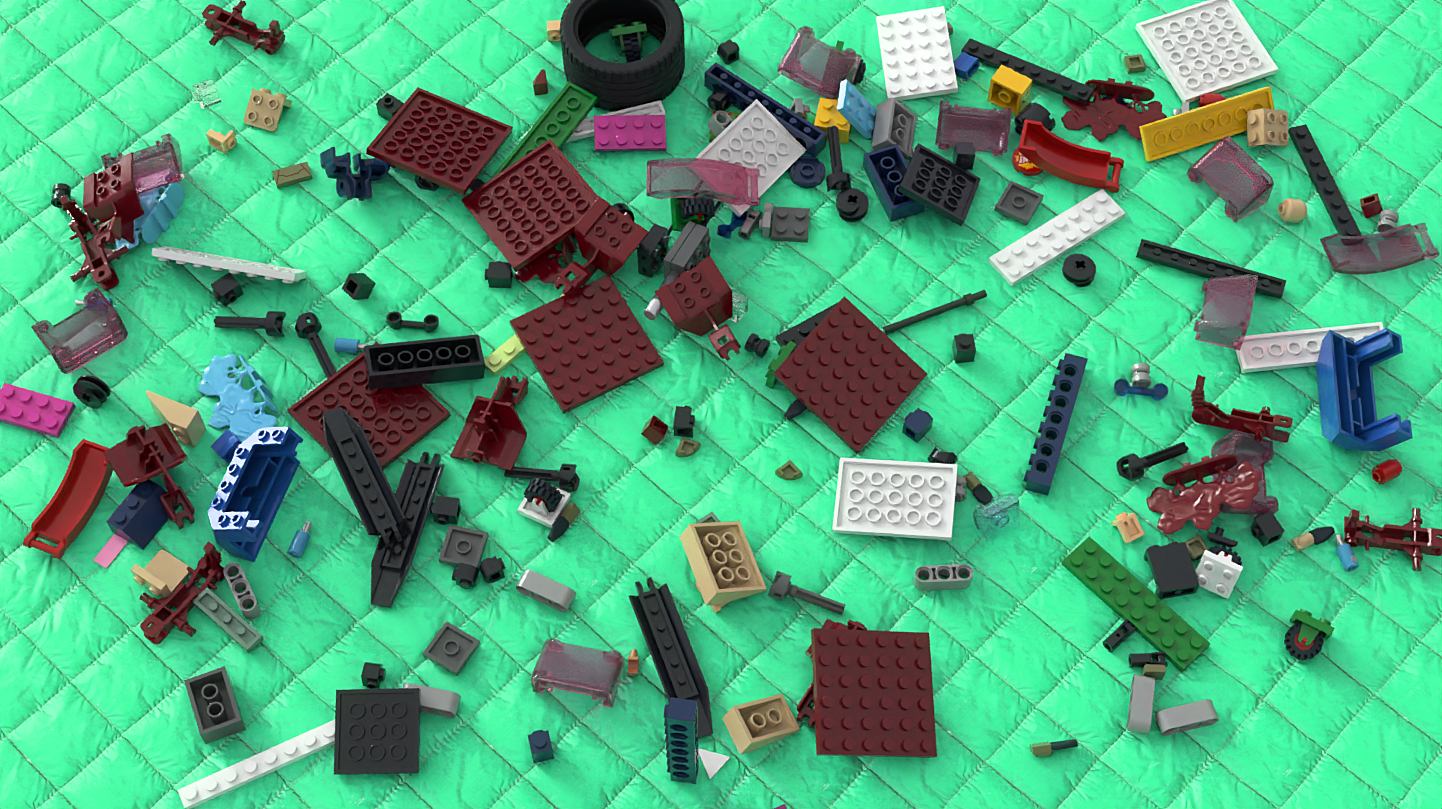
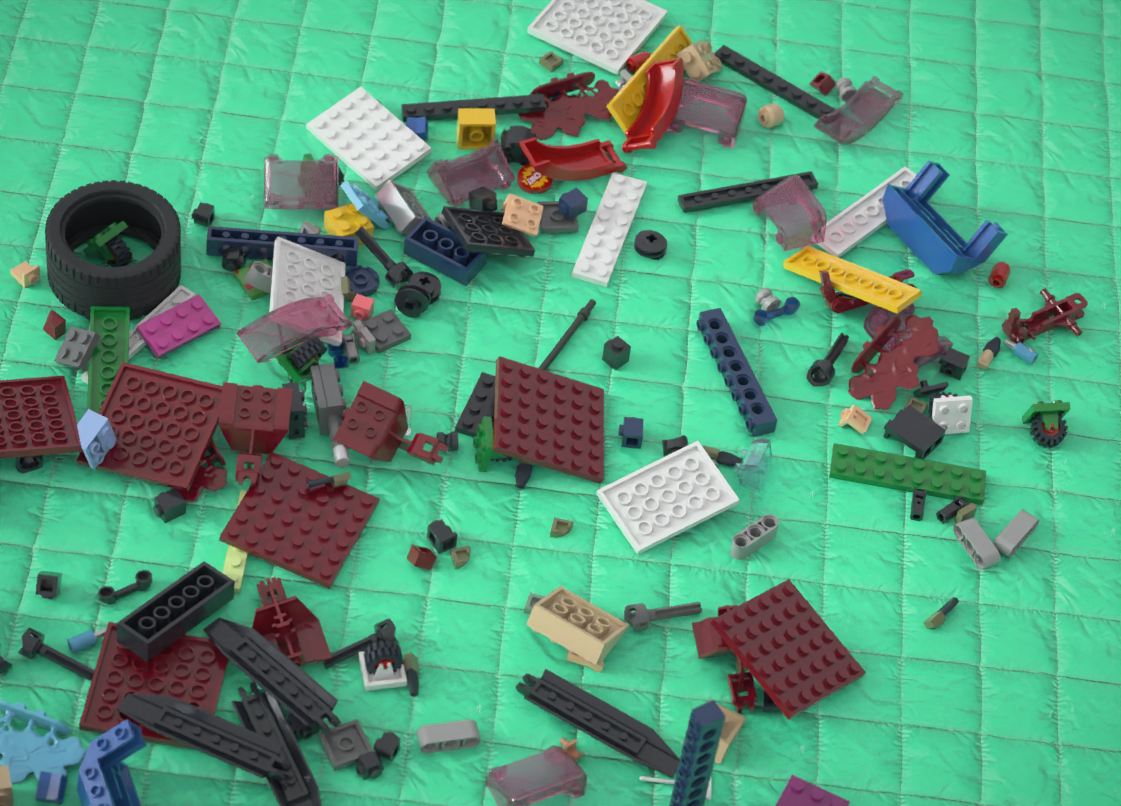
camera: 45 degrees left, 10 degrees down
none -> dark grey plate [54,326,100,370]
none -> light blue slope [77,409,117,470]
none -> black hinge [203,618,341,735]
none -> piece [306,472,351,489]
none -> olive tile [341,276,355,302]
none -> coral plate [351,294,374,321]
none -> black piece [395,284,431,318]
none -> light nougat bracket [501,193,543,237]
none -> dark blue brick [558,188,588,220]
none -> red windscreen [622,57,683,153]
none -> yellow plate [783,246,921,314]

